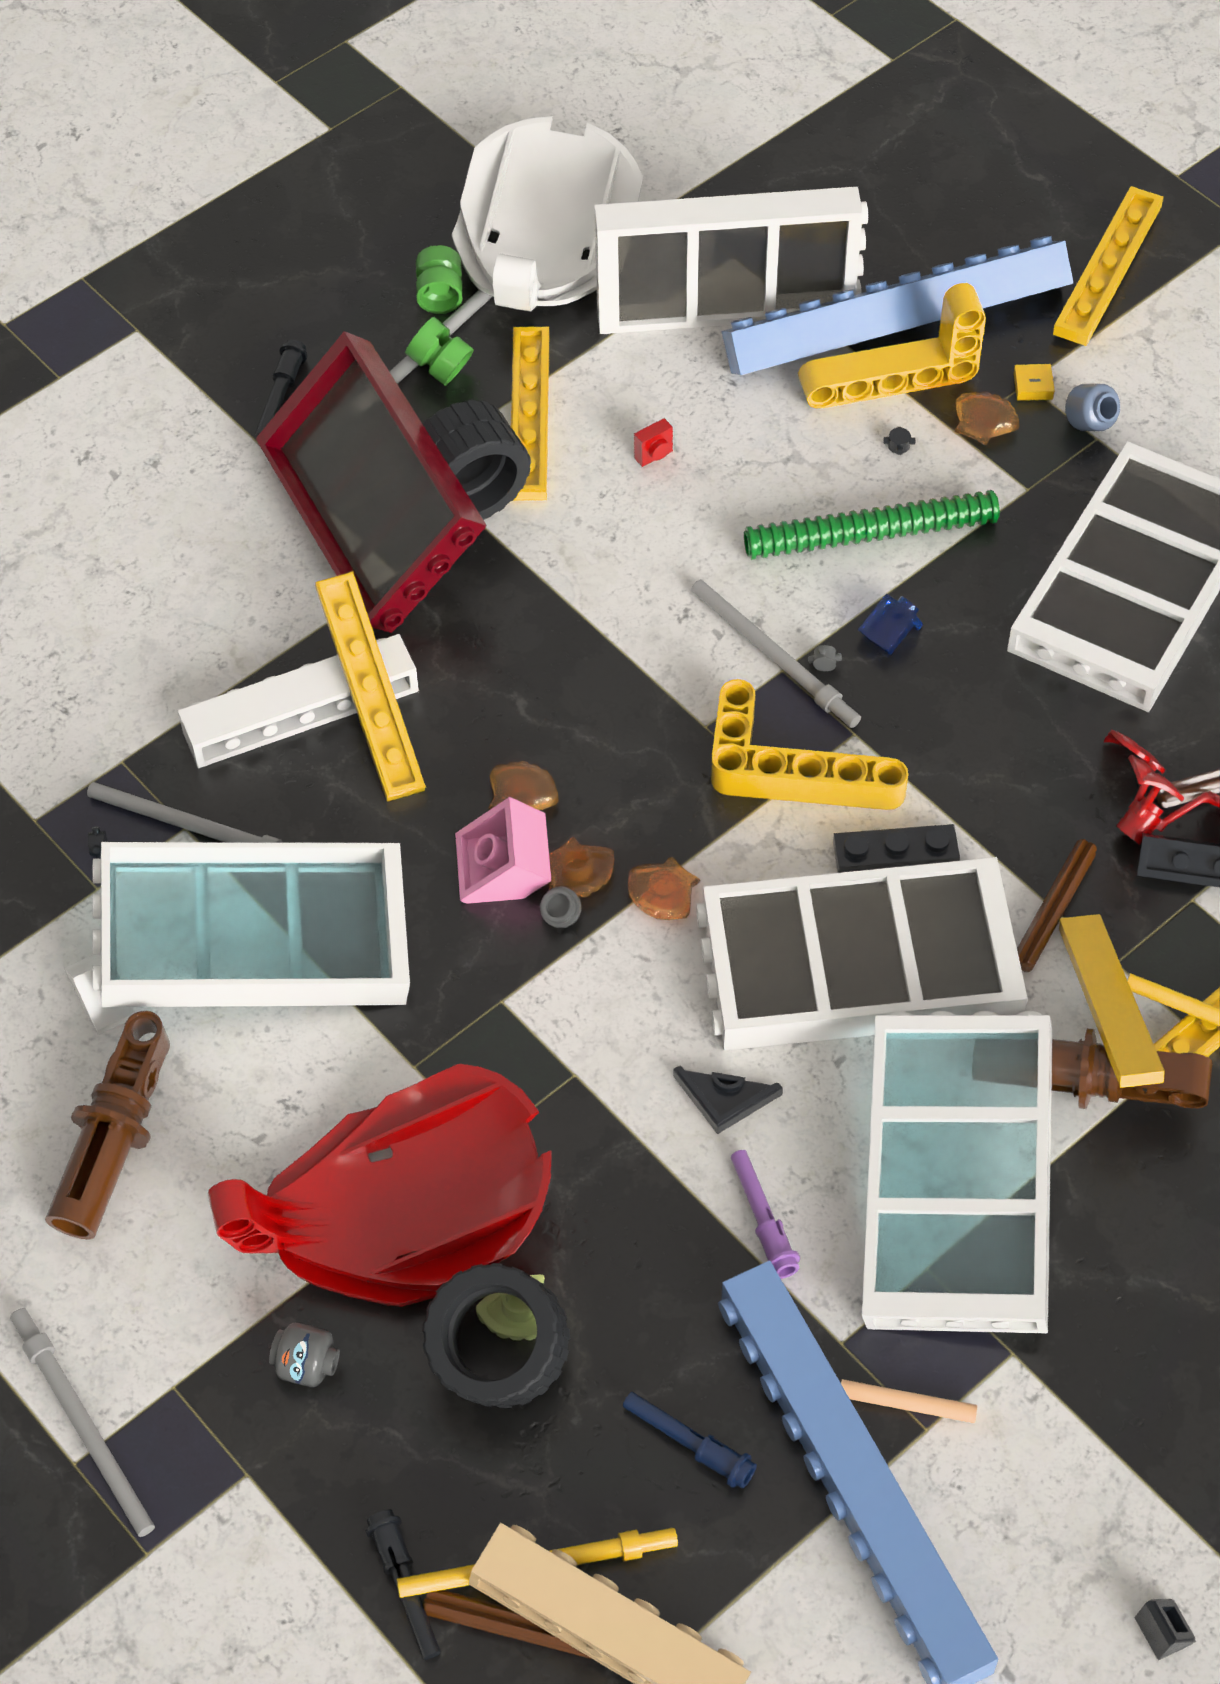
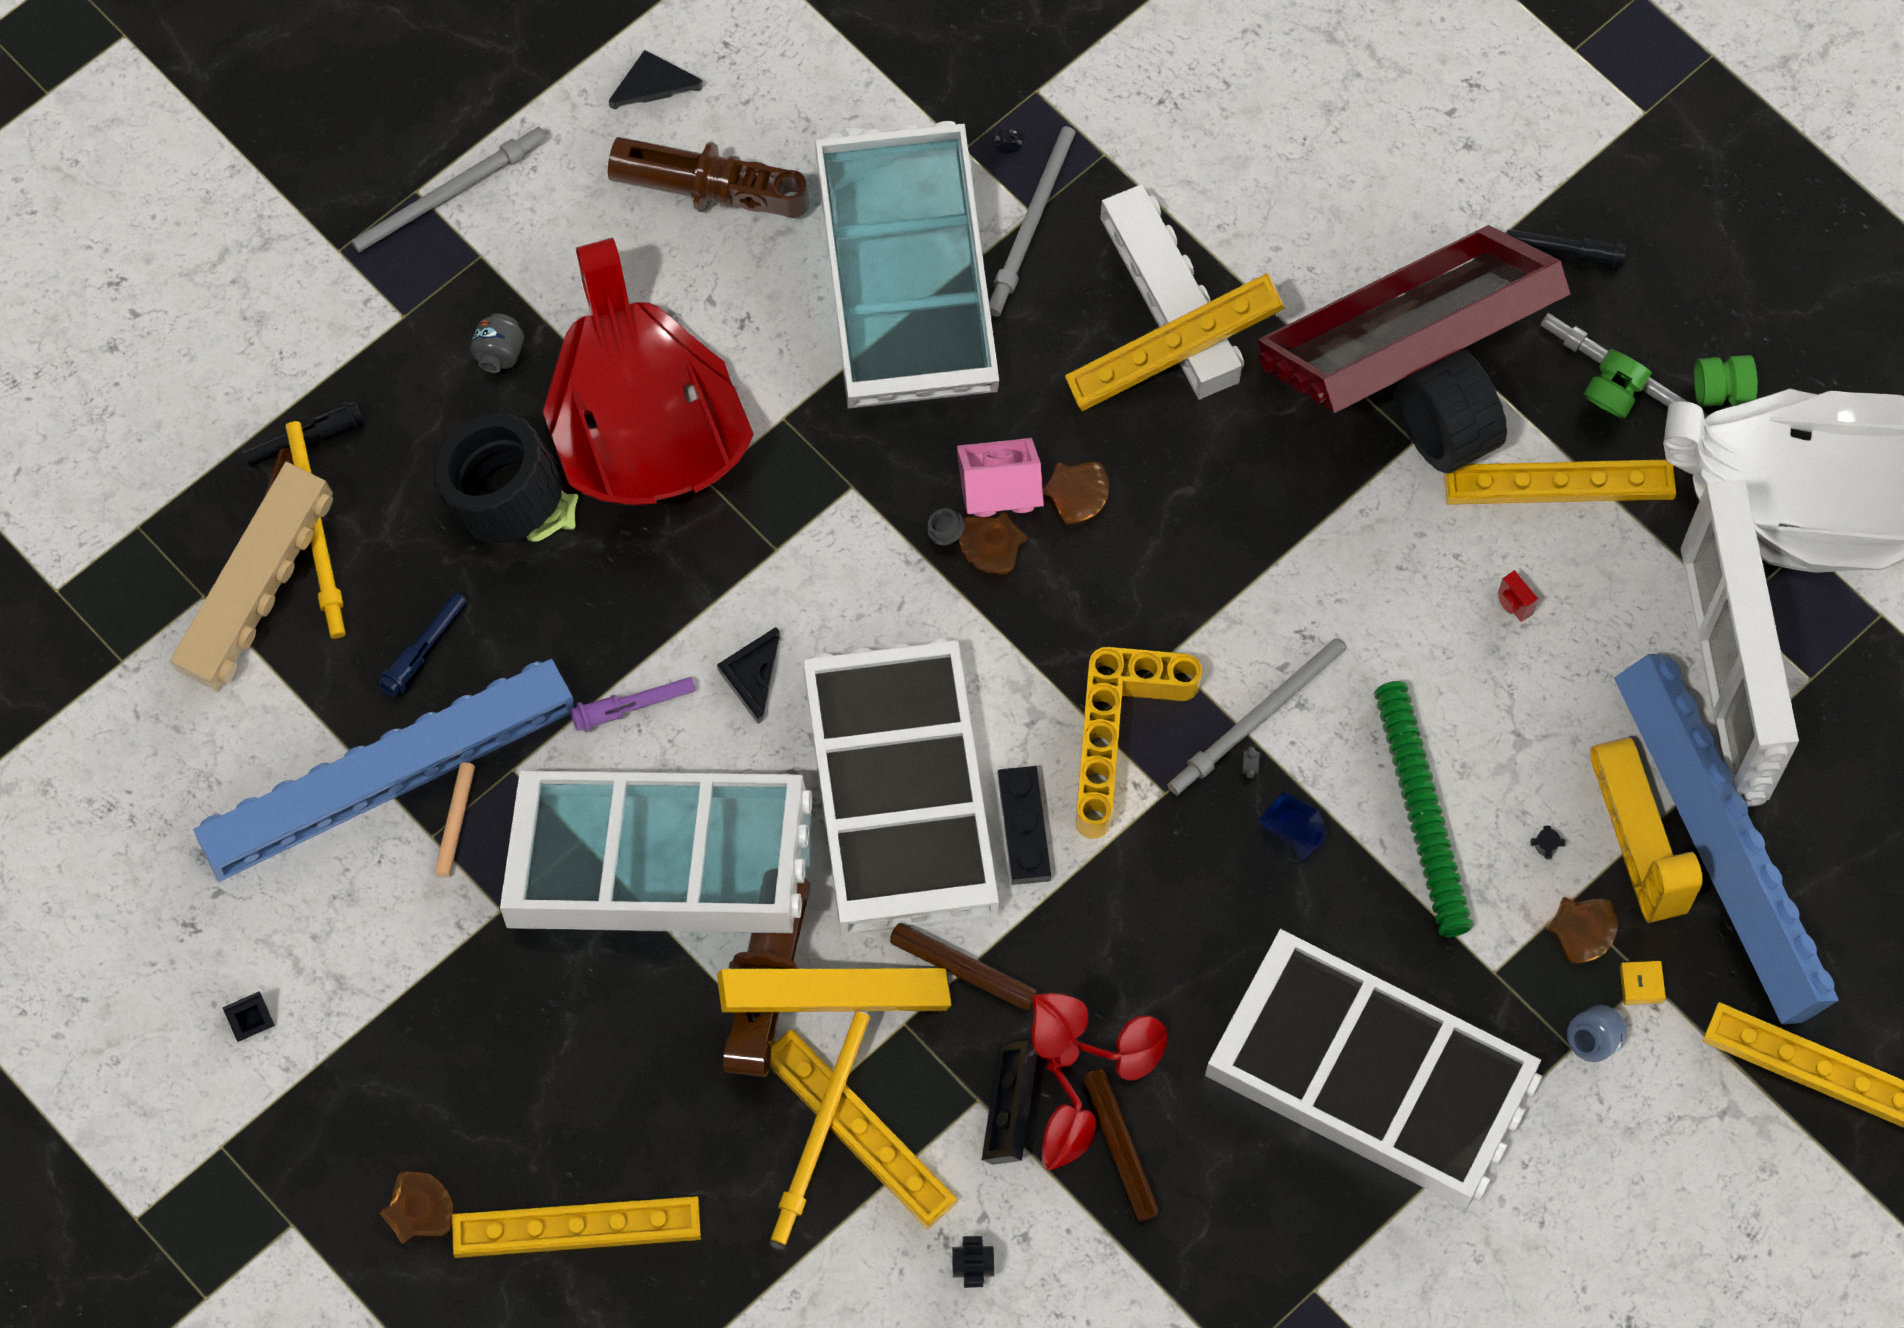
camera: 85 degrees right, 10 degrees up
clear orange animal [628,857,701,920] -> none

